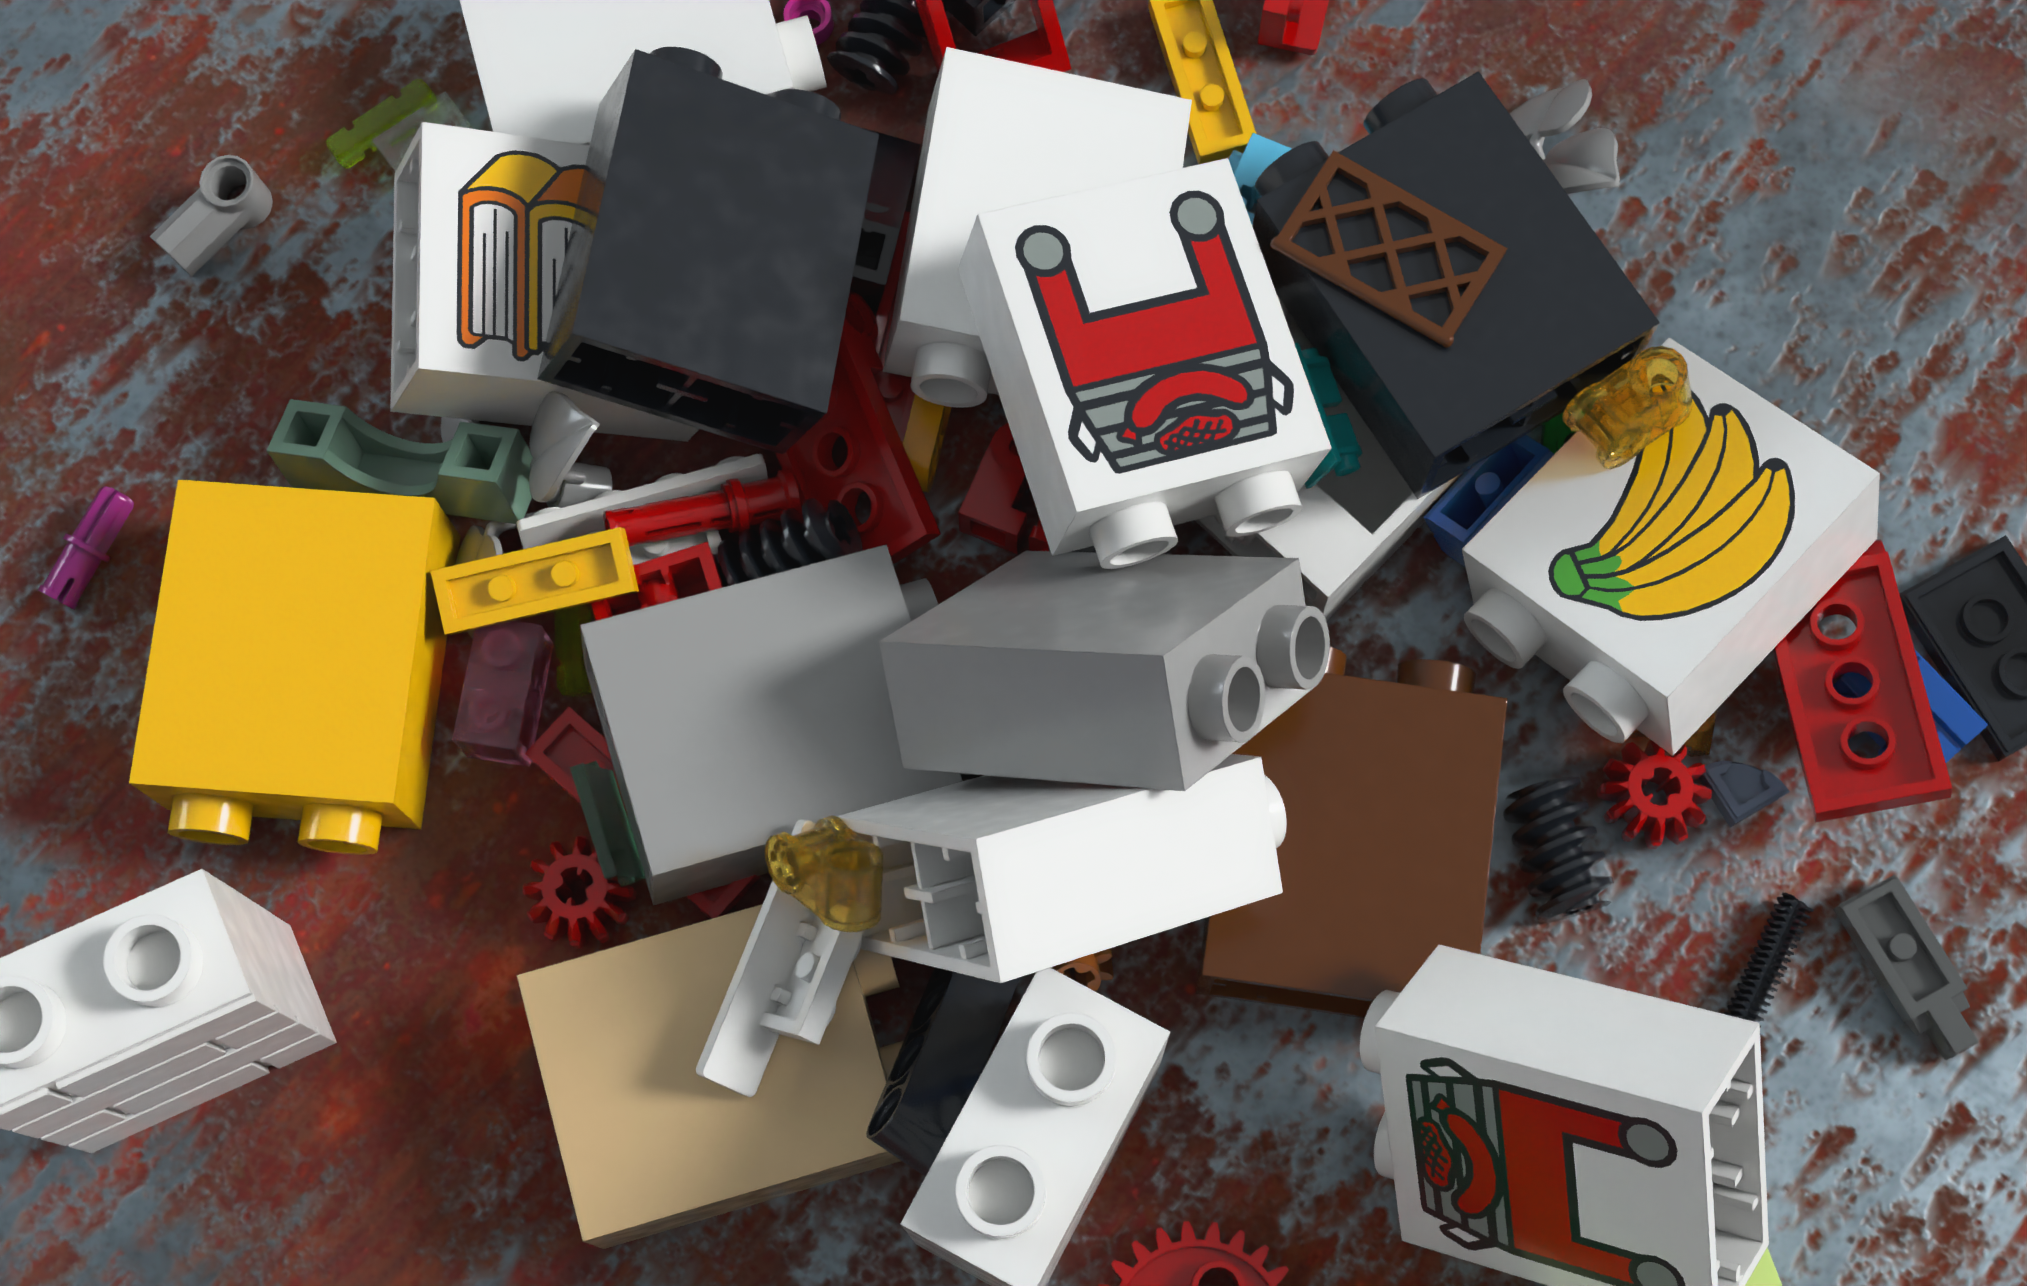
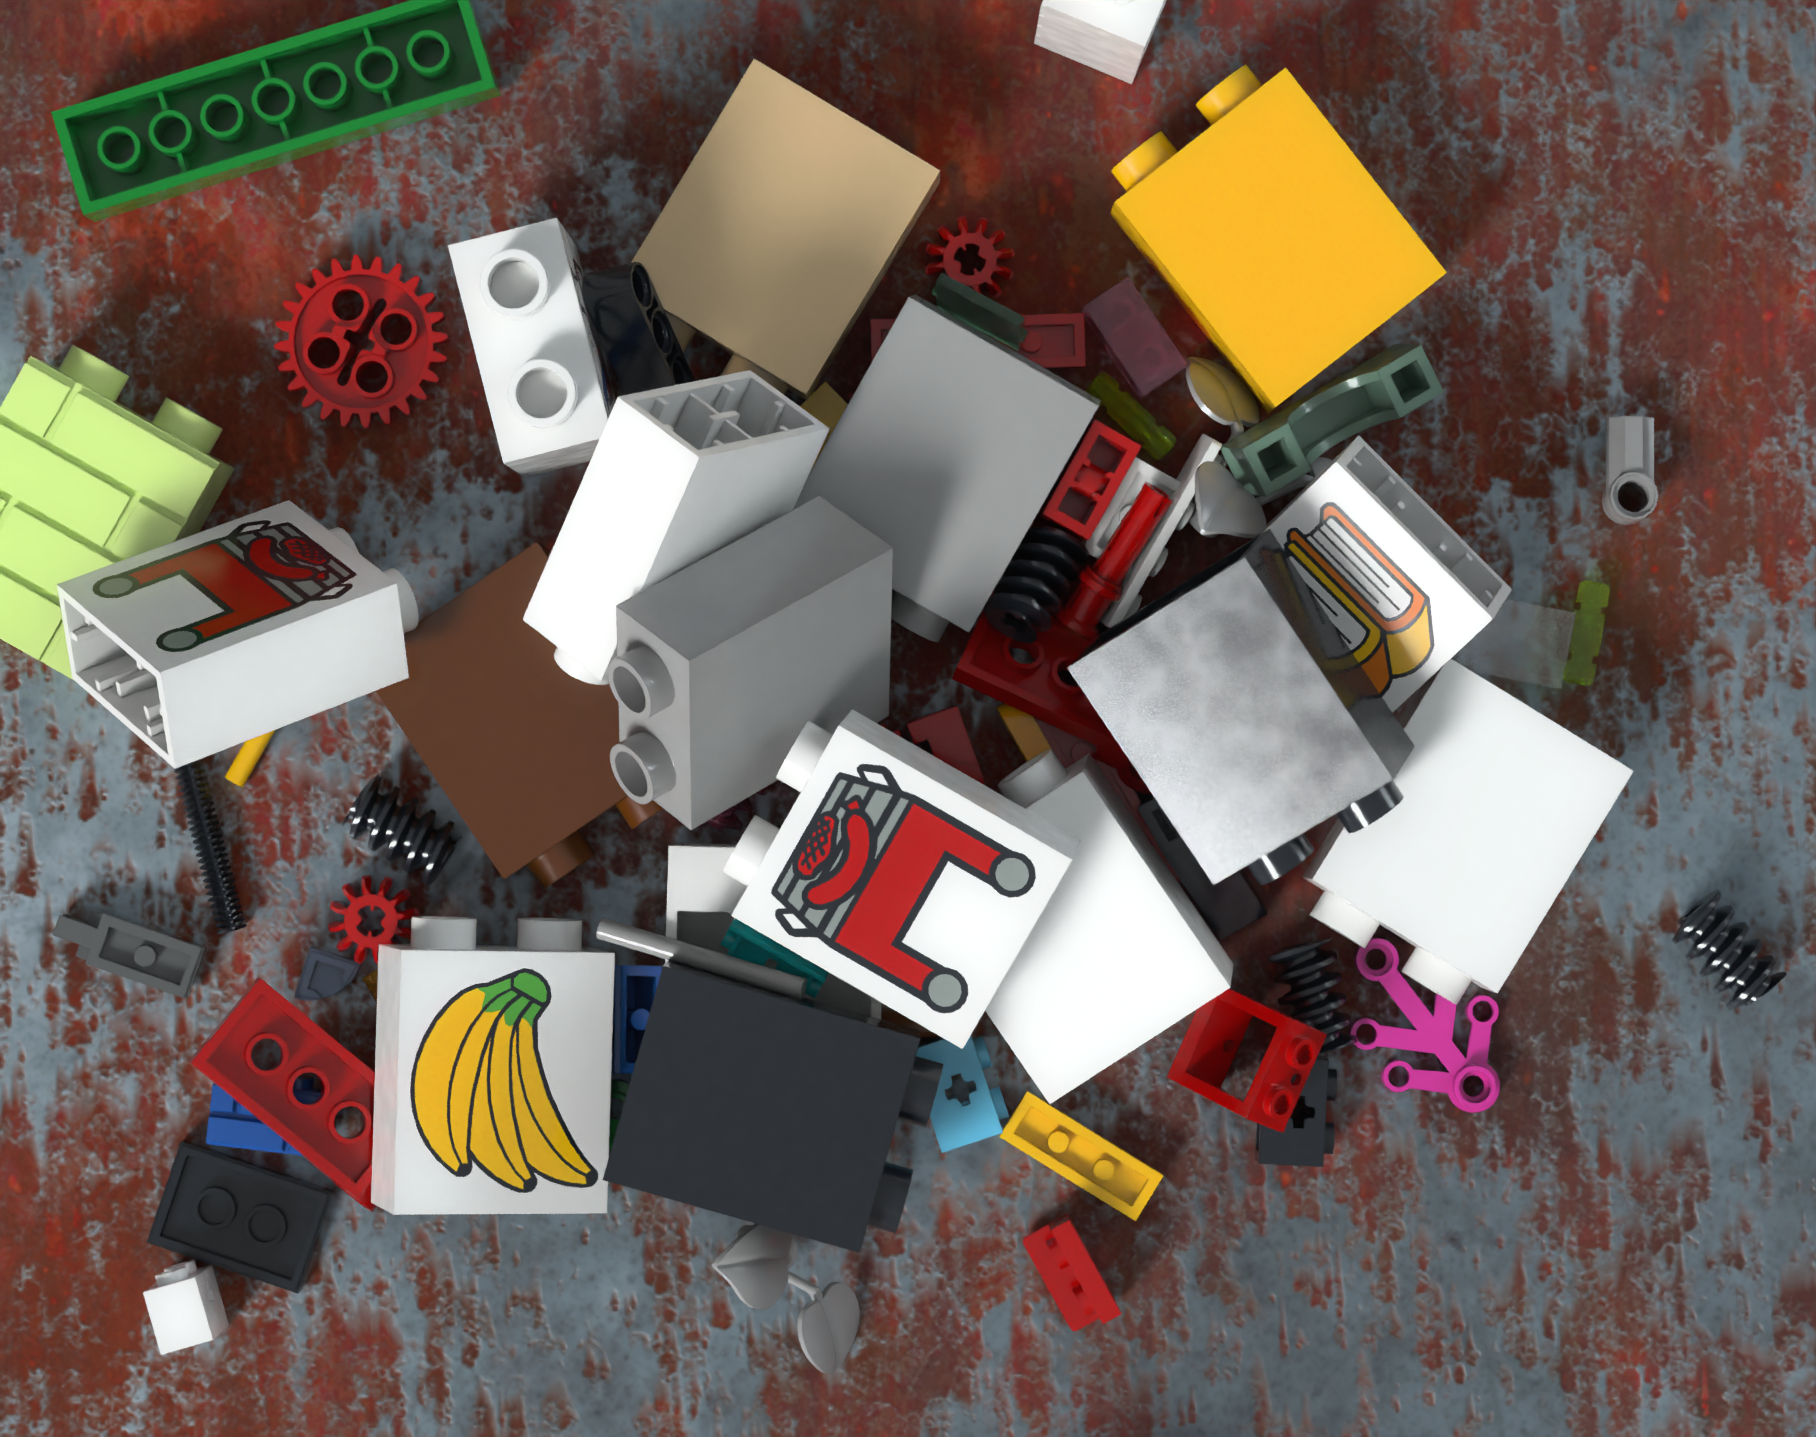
camera: 135 degrees right, 15 degrees up
magenta axle [38,486,134,610] -> none
yellow plate [430,527,639,635] -> none
white bracket [696,819,871,1097] -> none
clear yellow piece [765,815,883,932] -> none
reddish brown window [1270,150,1508,348] -> none
clear yellow piece [1563,346,1693,469] -> none
none -> light grey bar [596,918,807,1000]

